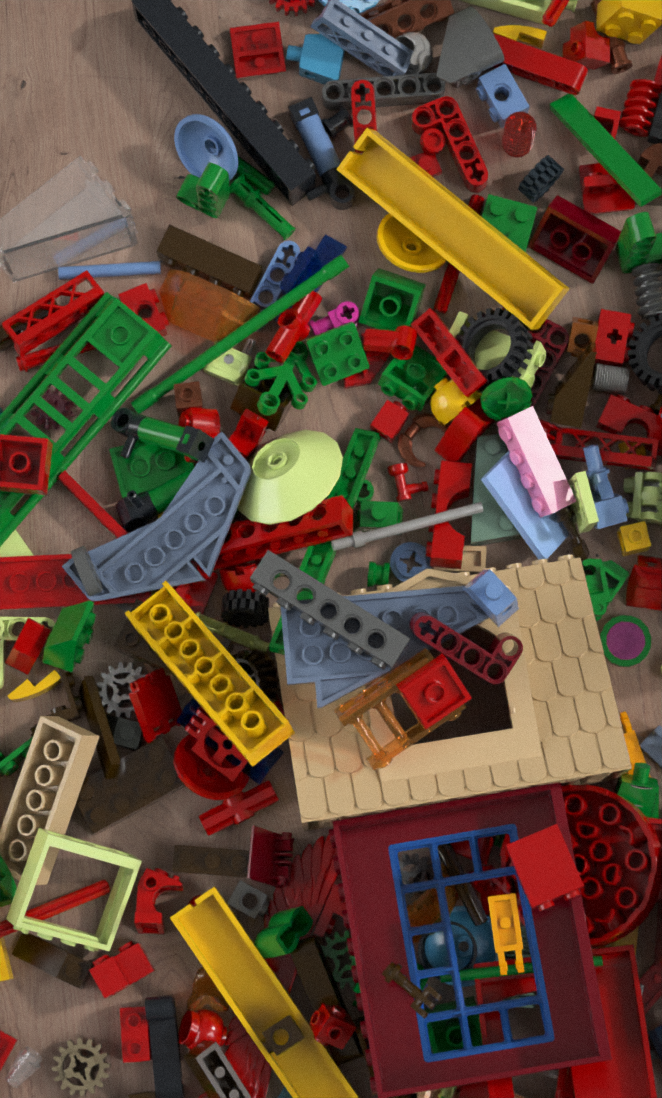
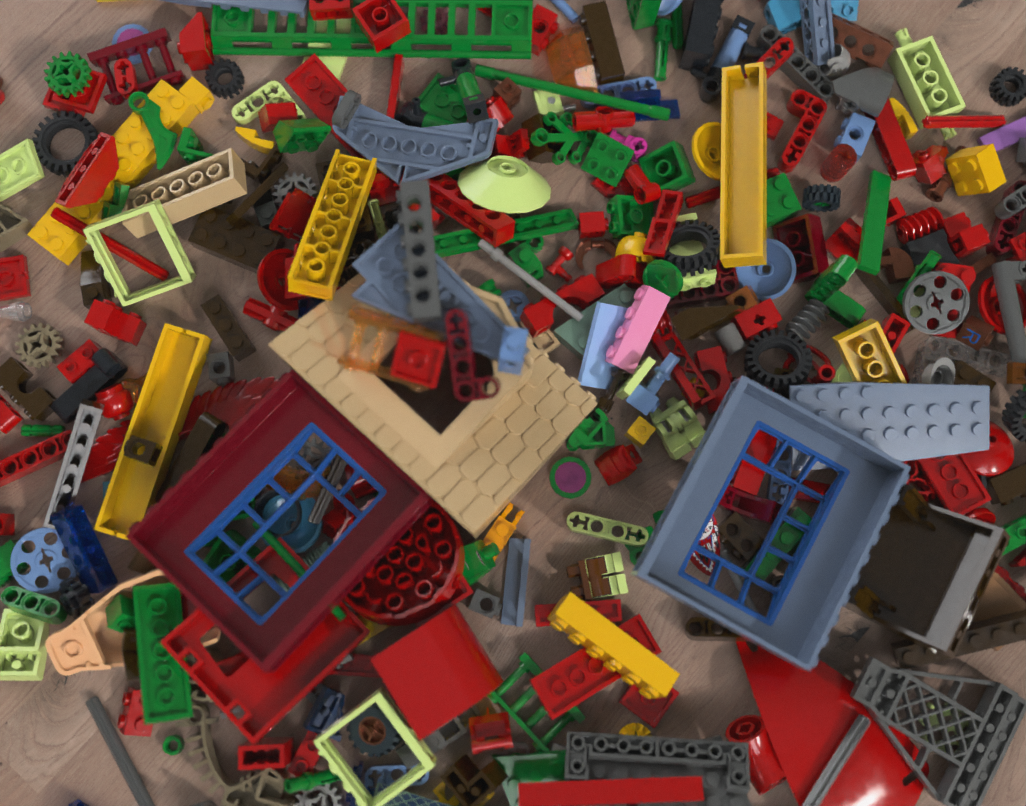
camera: 45 degrees right, 0 degrees up
red tile [134,868,183,935] -> none
dark red hinge [247,825,295,889] -> none
green brick [254,906,313,959] -> none
red brick [309,1003,357,1050] -> none
dark brown hinge [382,961,443,1019] -> none
red tile [419,128,446,155] -> none
light orange hinge [488,893,524,975] -> none
red brick [506,824,584,912] -> none
none -> medium blue dish [735,238,797,301]

